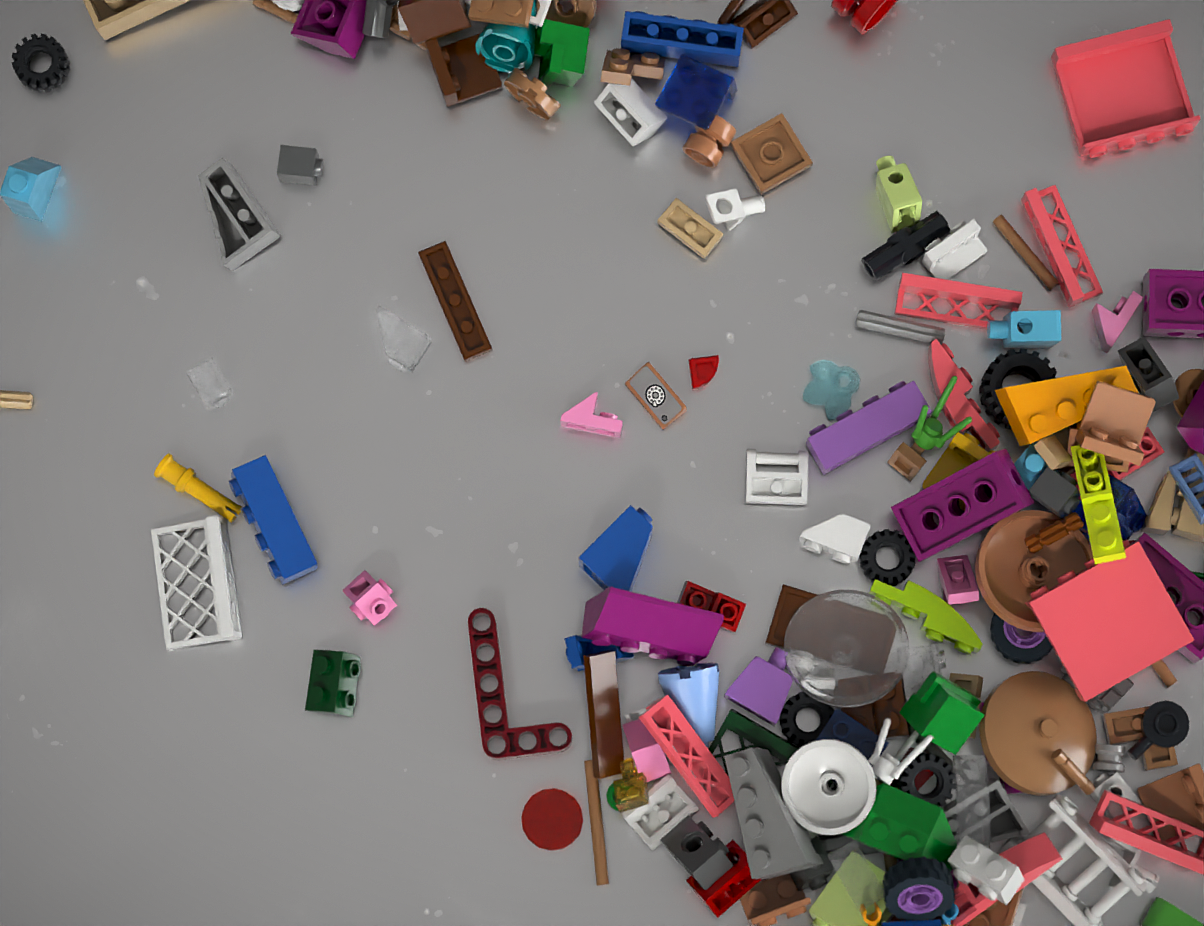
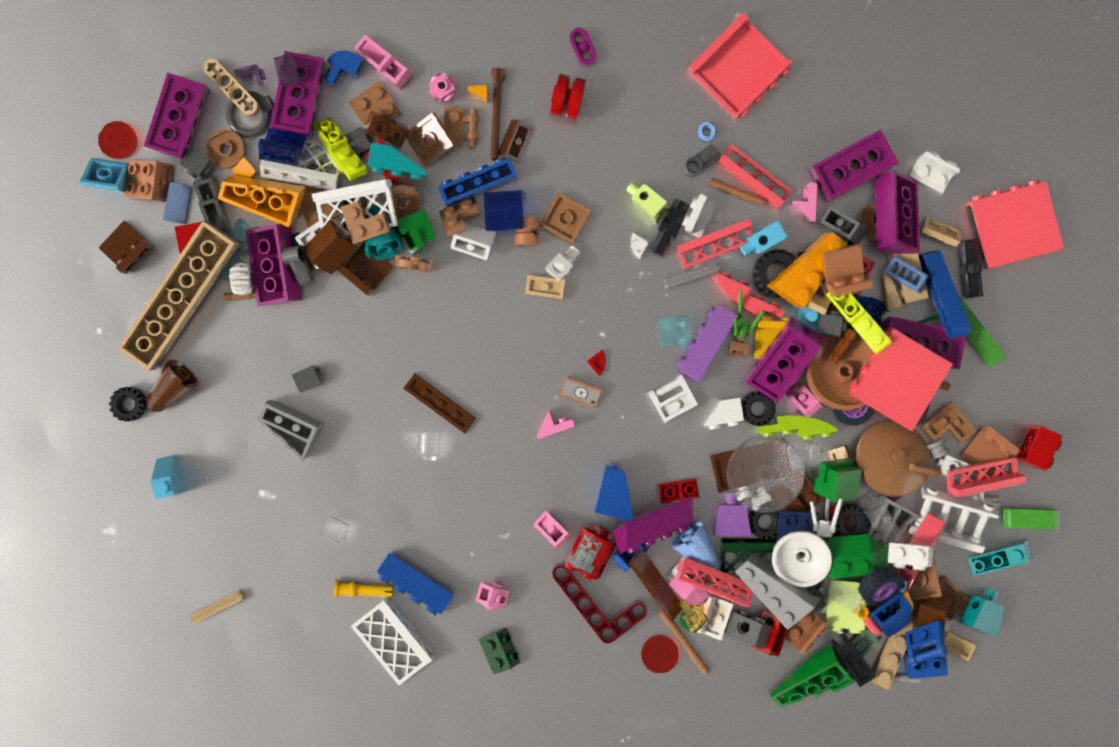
camera: 30 degrees left, 10 degrees up
black piece [1127,701,1190,761] -> none
none -> reddish brown cone [146,359,198,412]
none -> bright pink slope [533,511,570,548]
none -> red cylinder [565,525,617,581]
none -> white tile [631,233,650,259]
none -> dark grey piece [683,144,721,177]
none -> light blue plate [697,122,717,141]

